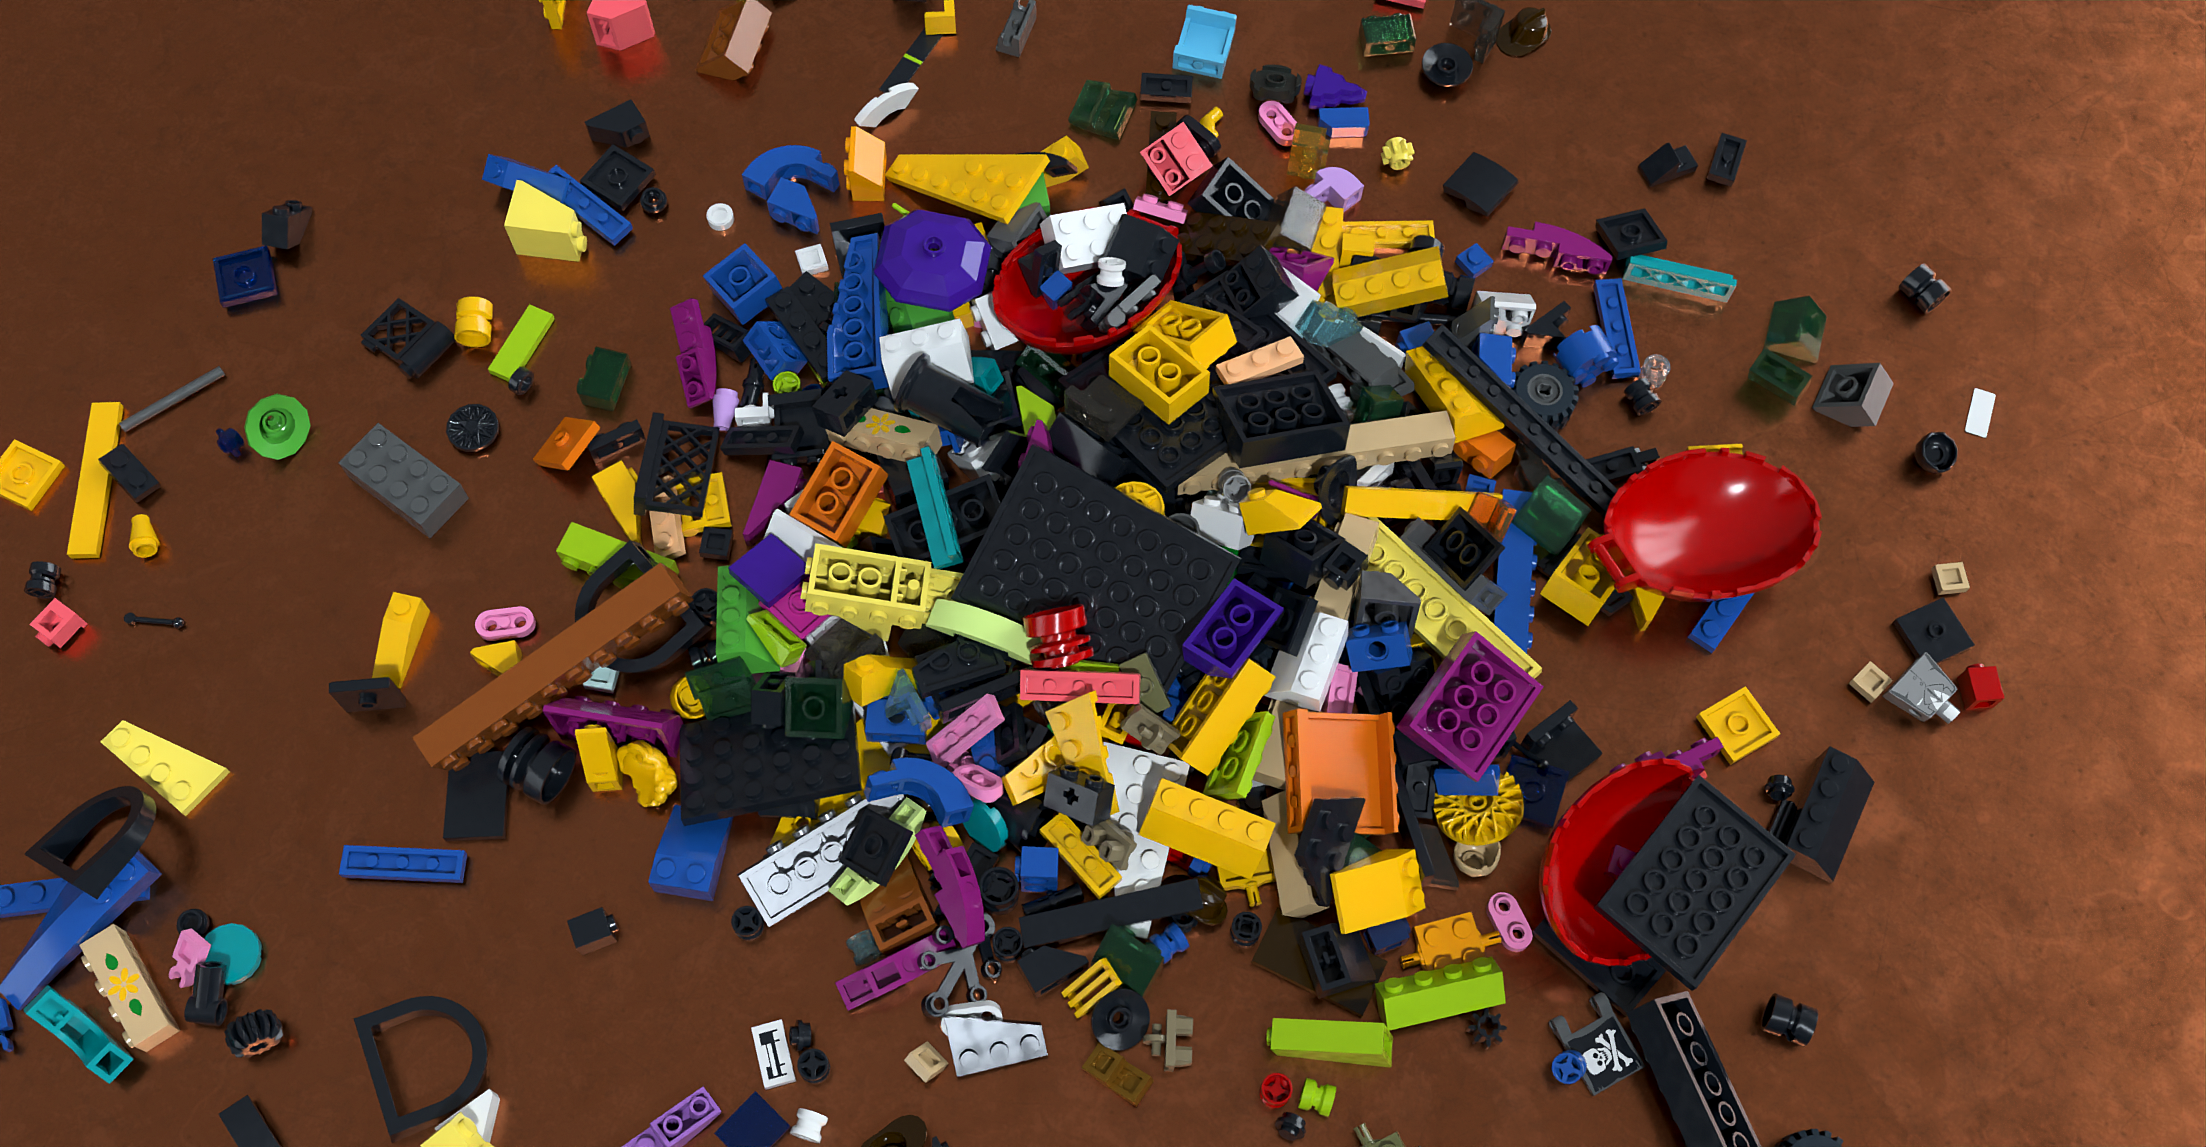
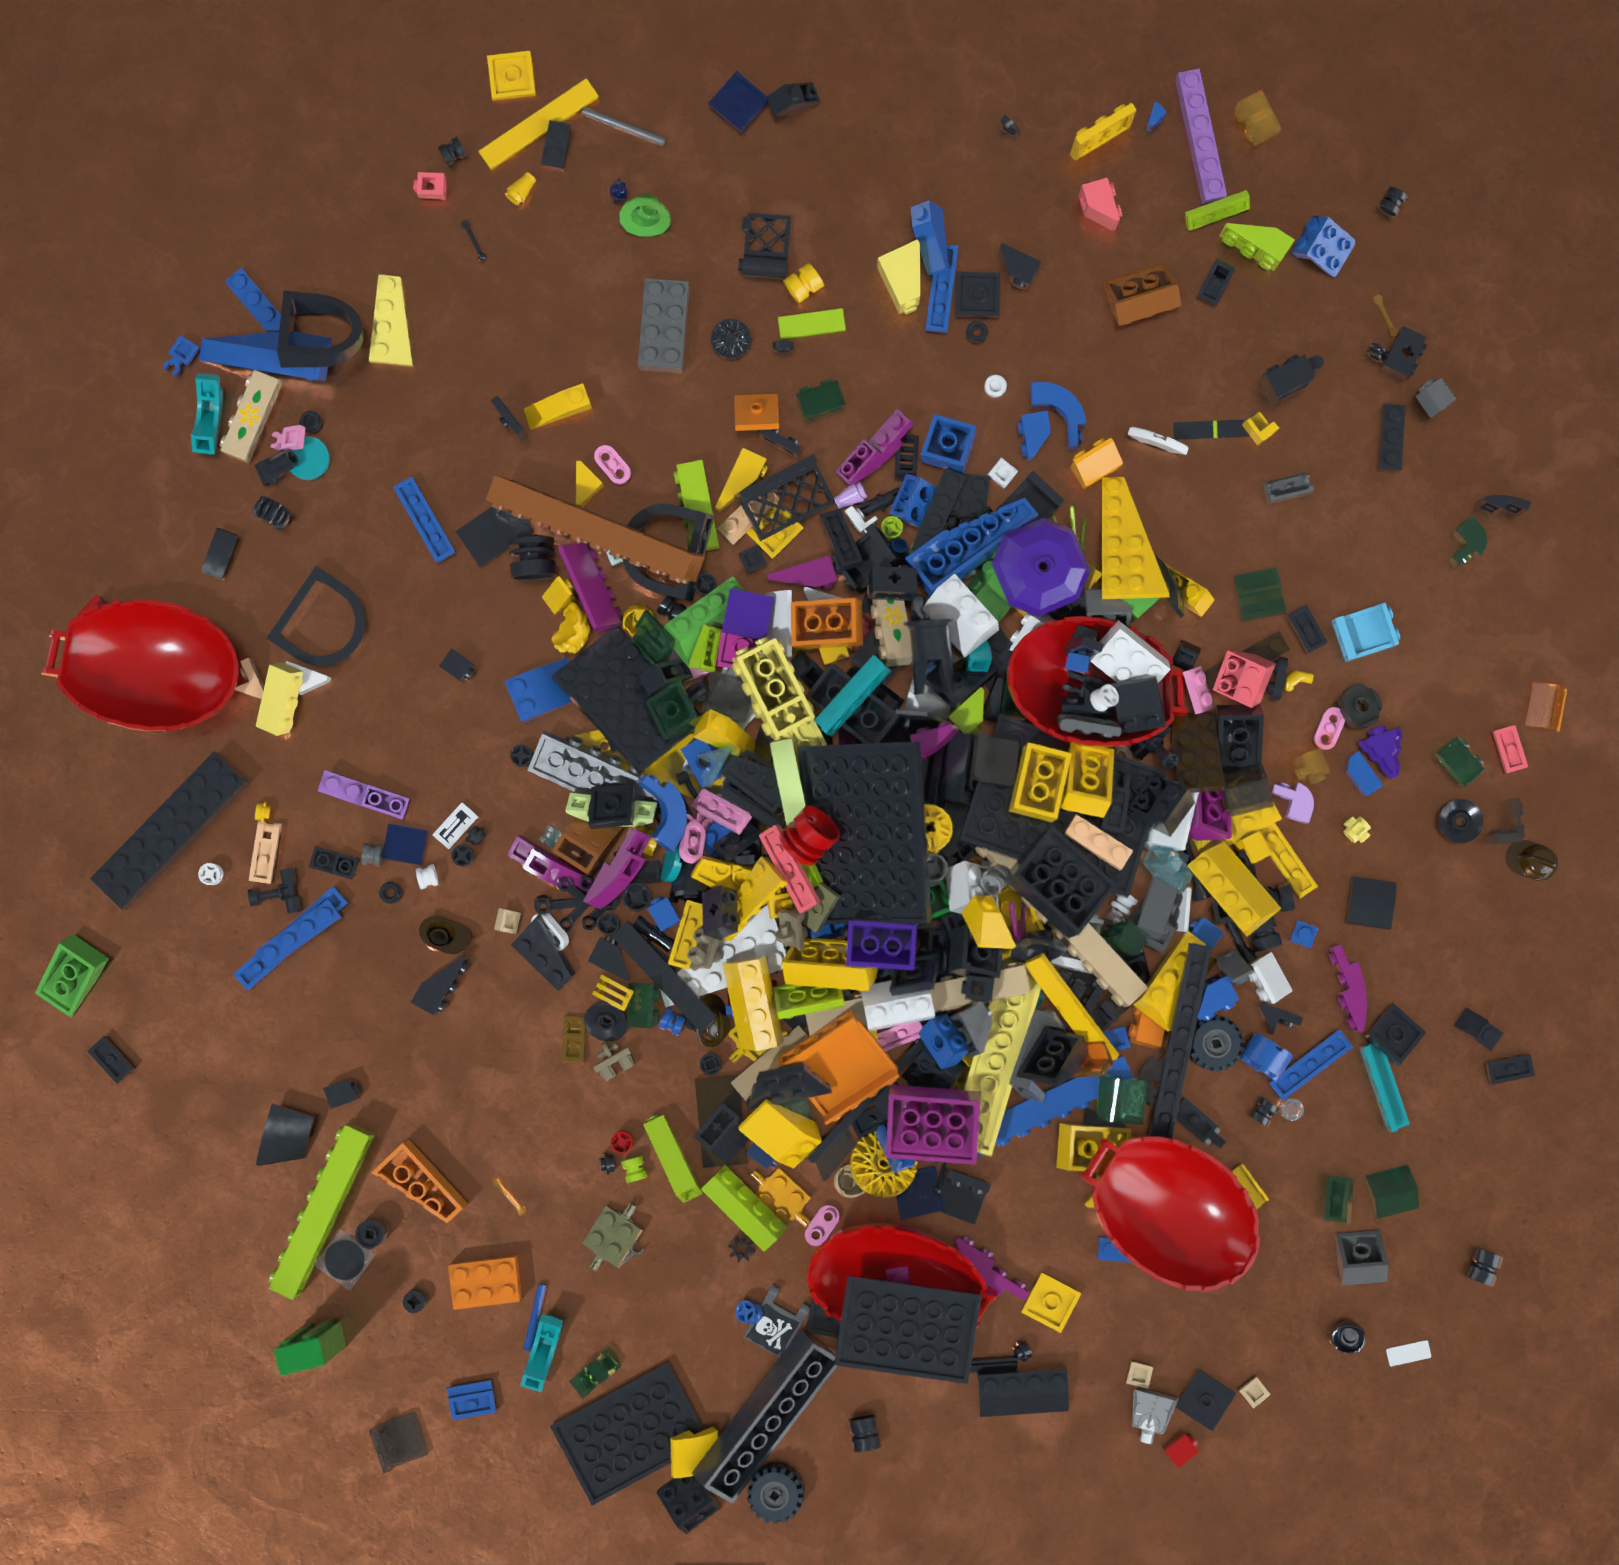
camera: 65 degrees right, 20 degrees up
none -> black tile [999,115,1021,139]

